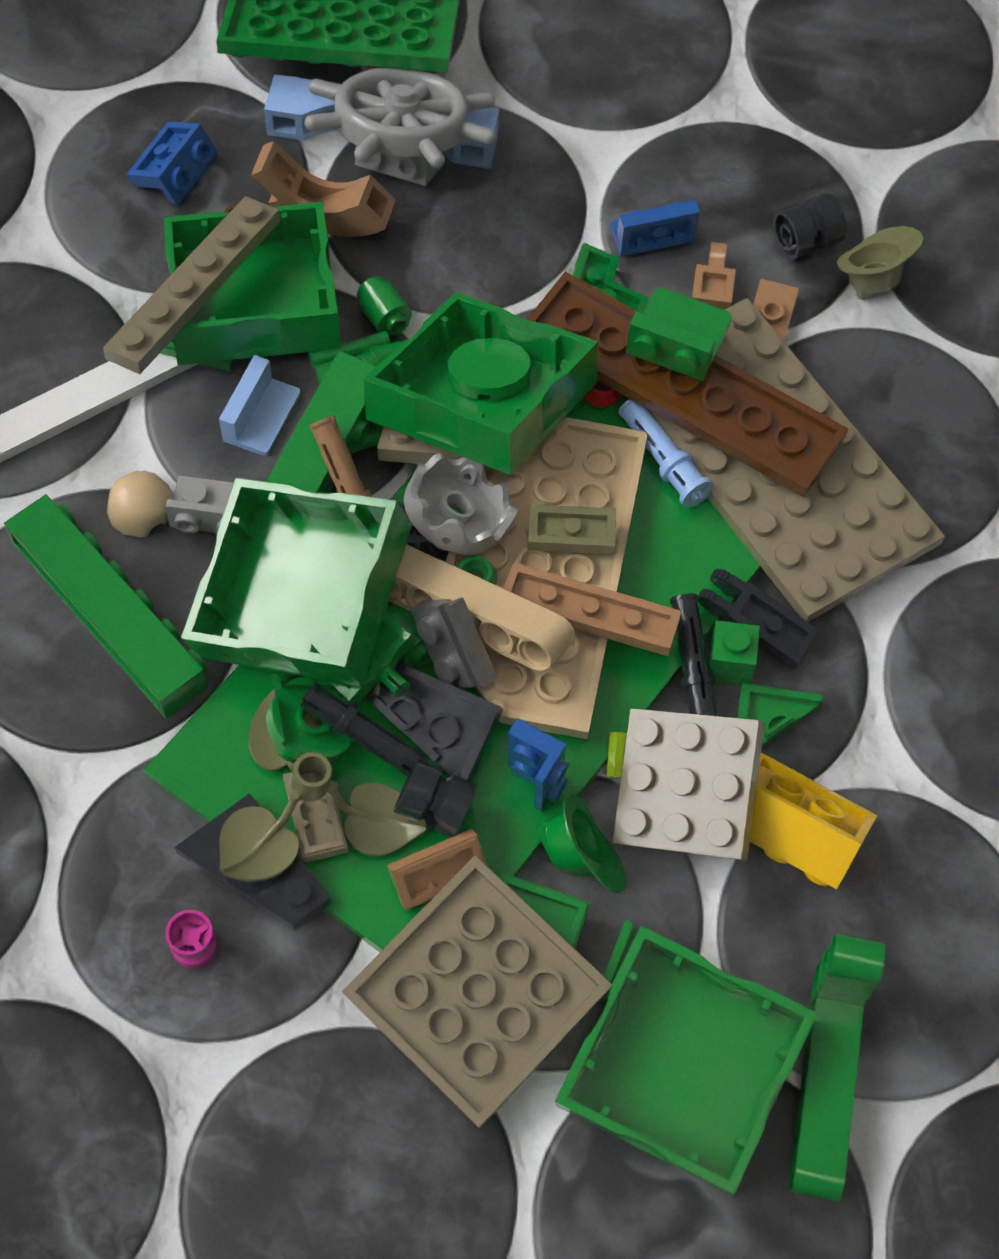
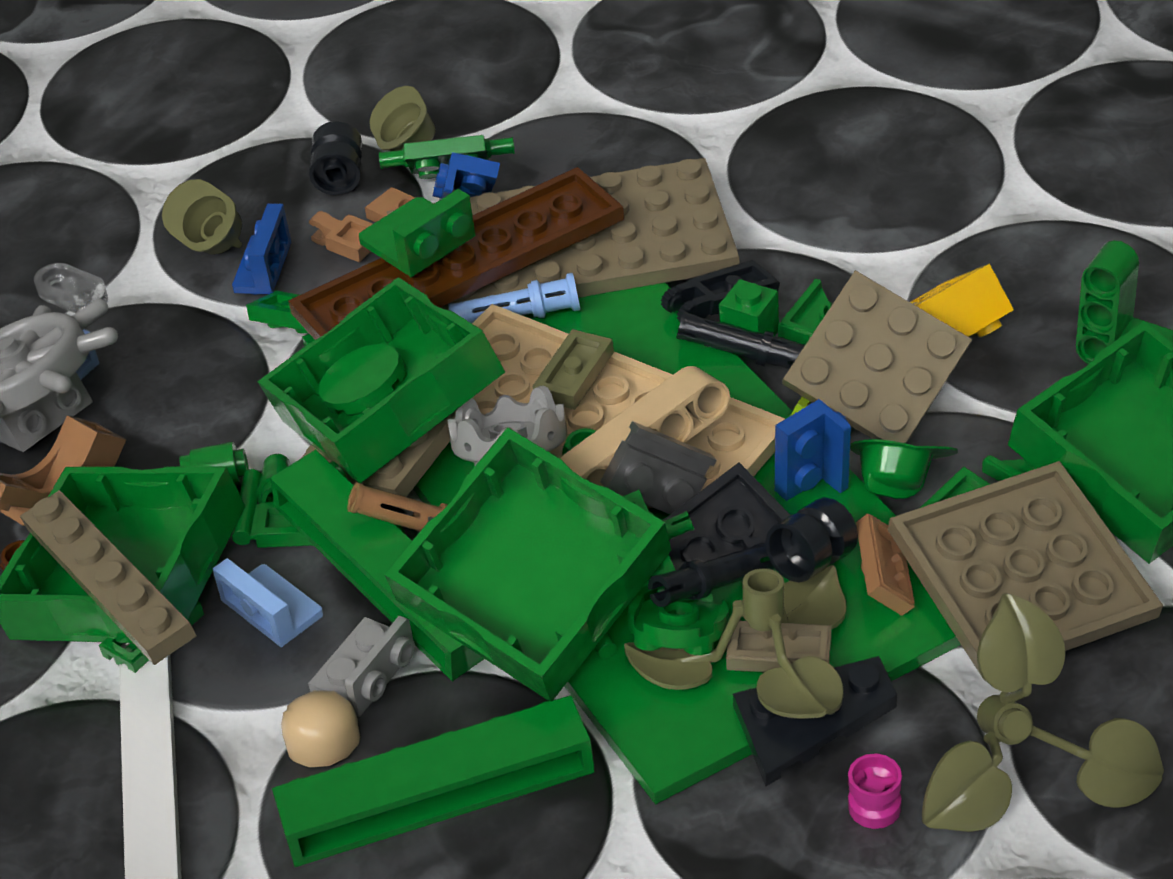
camera: 60 degrees left, 20 degrees down
medium nougat plate [503,562,682,656] -> none
none -> clear plate [34,263,108,313]
none -> olive piece [162,179,242,255]
none -> green plate [379,135,515,179]
none -> blue bracket [433,152,500,200]
none -> olive plant [922,593,1164,832]

